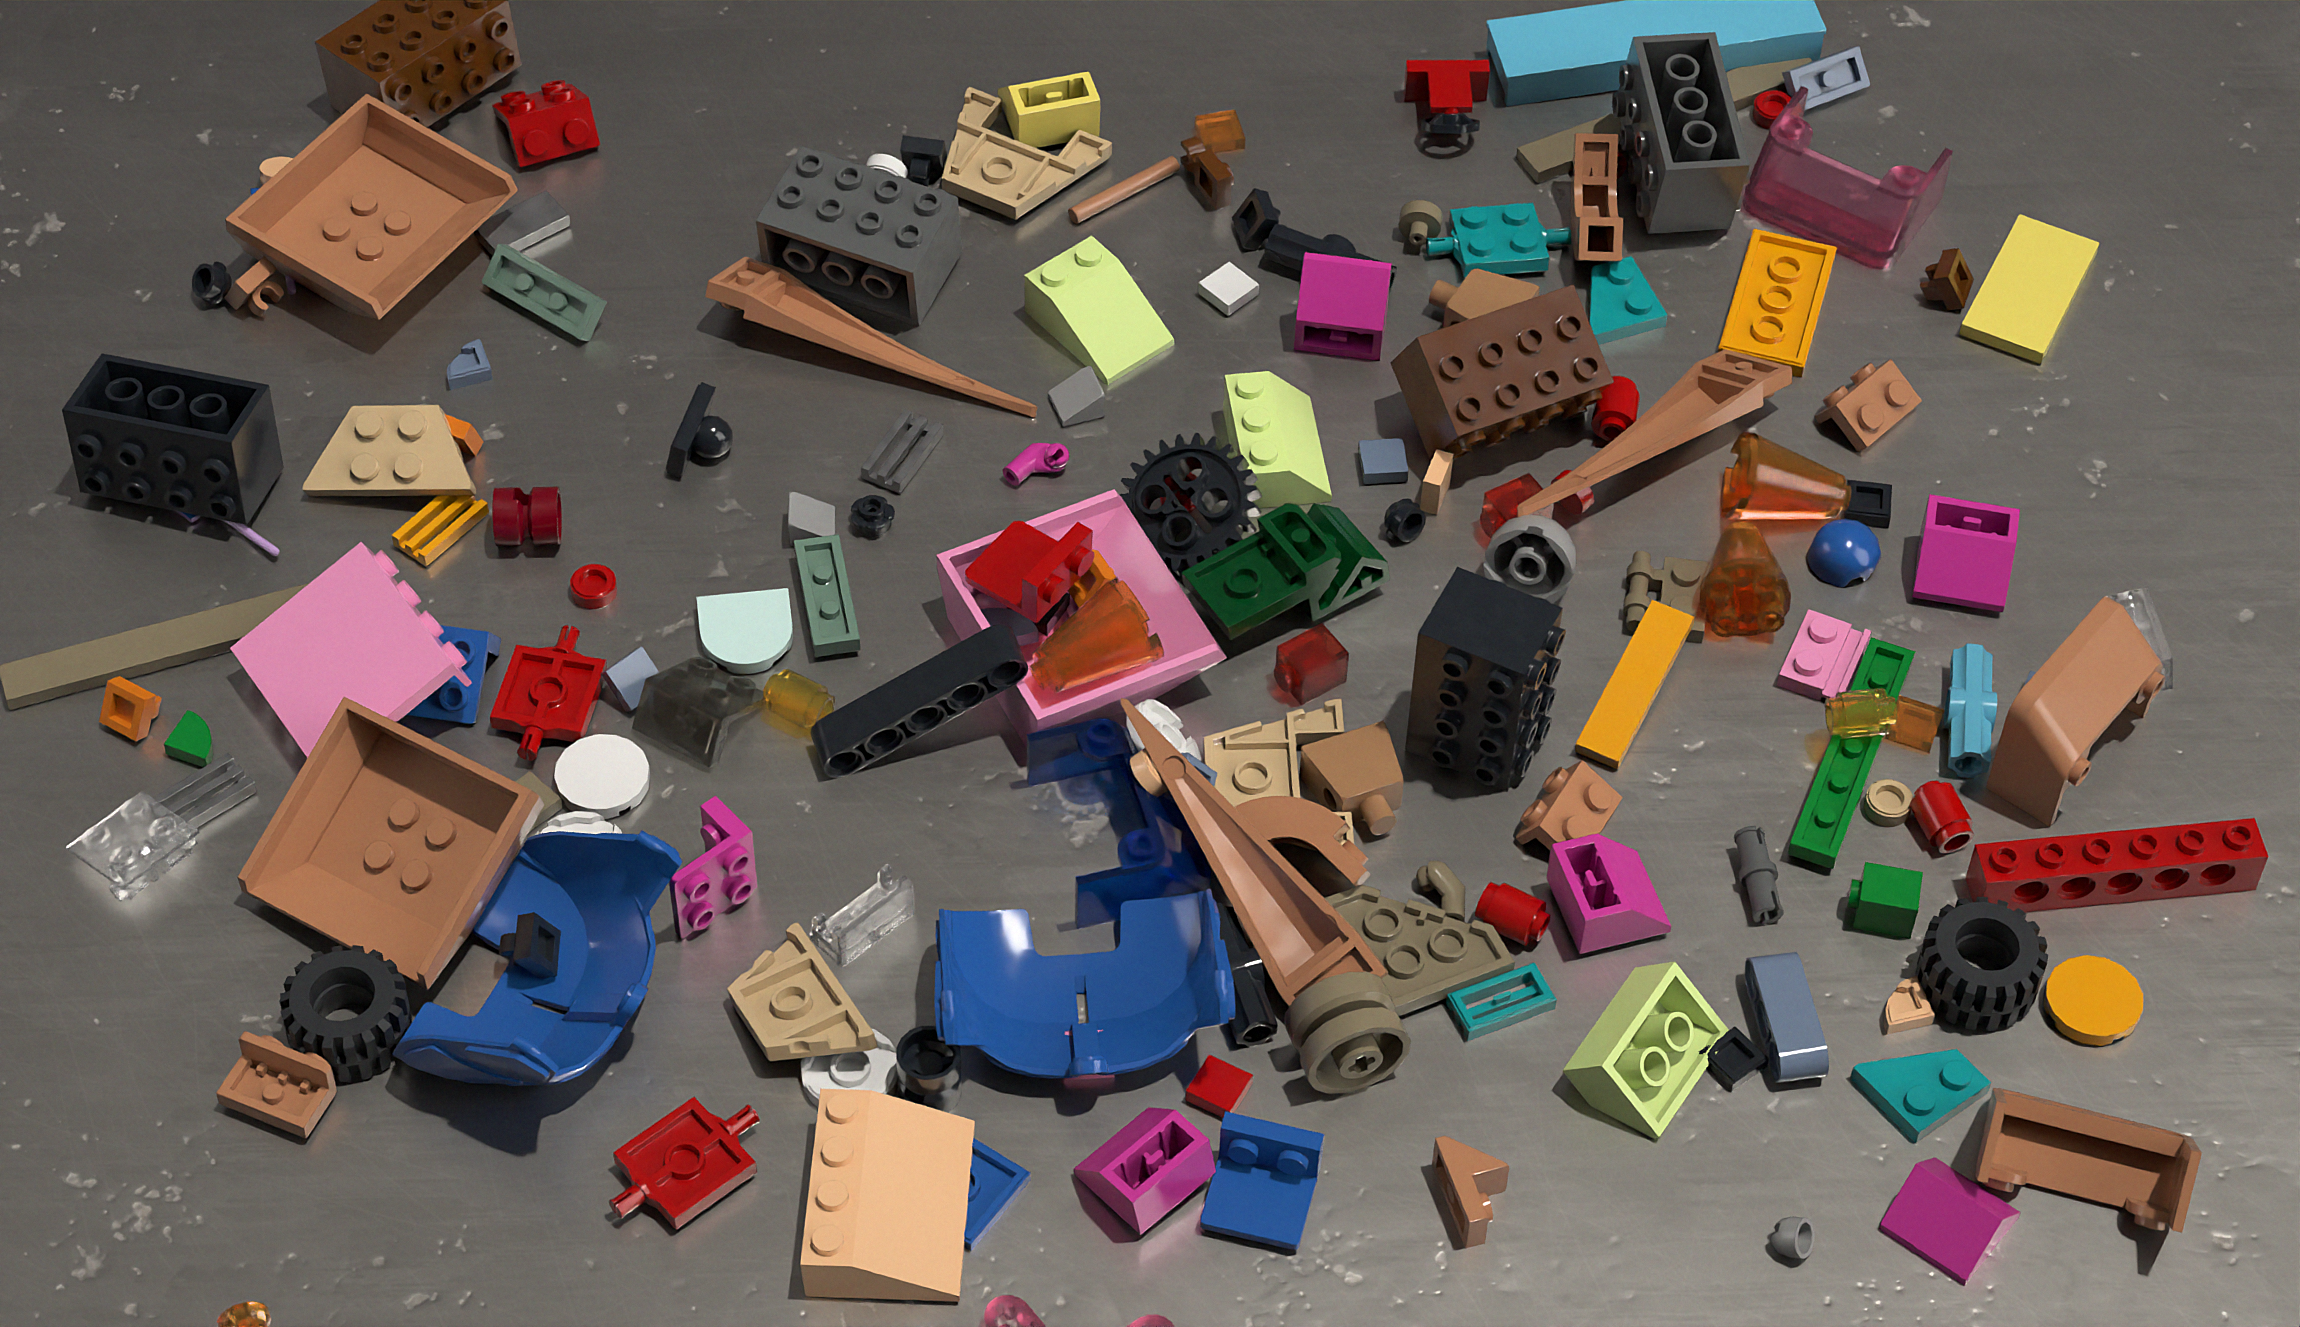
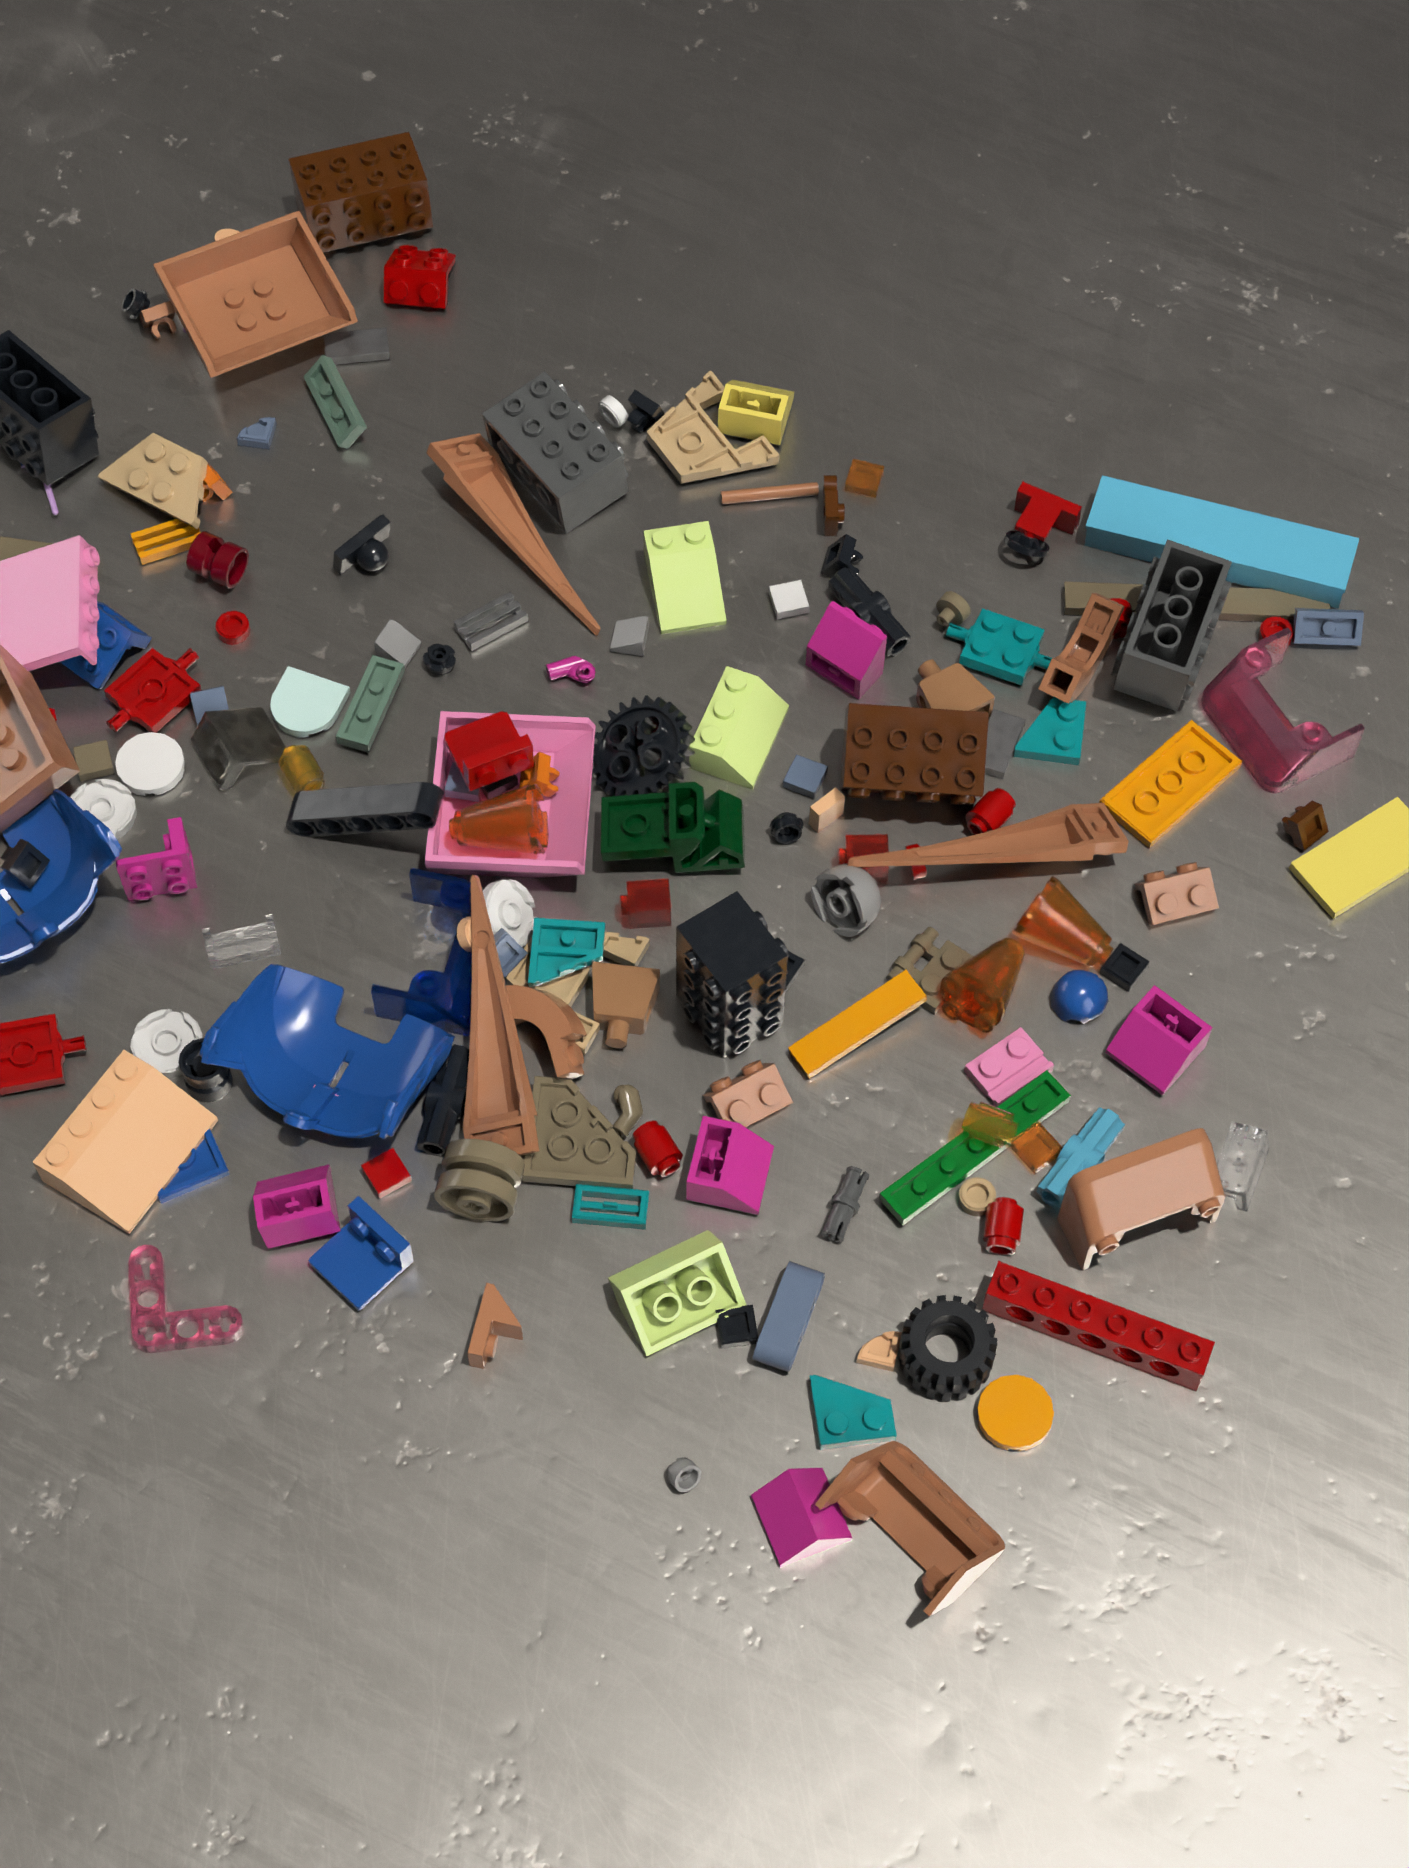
camera: 30 degrees right, 10 degrees up
tan wing [727,922,878,1061] -> none
green brick [1847,862,1923,938] -> none
none -> teal wing [528,918,606,988]

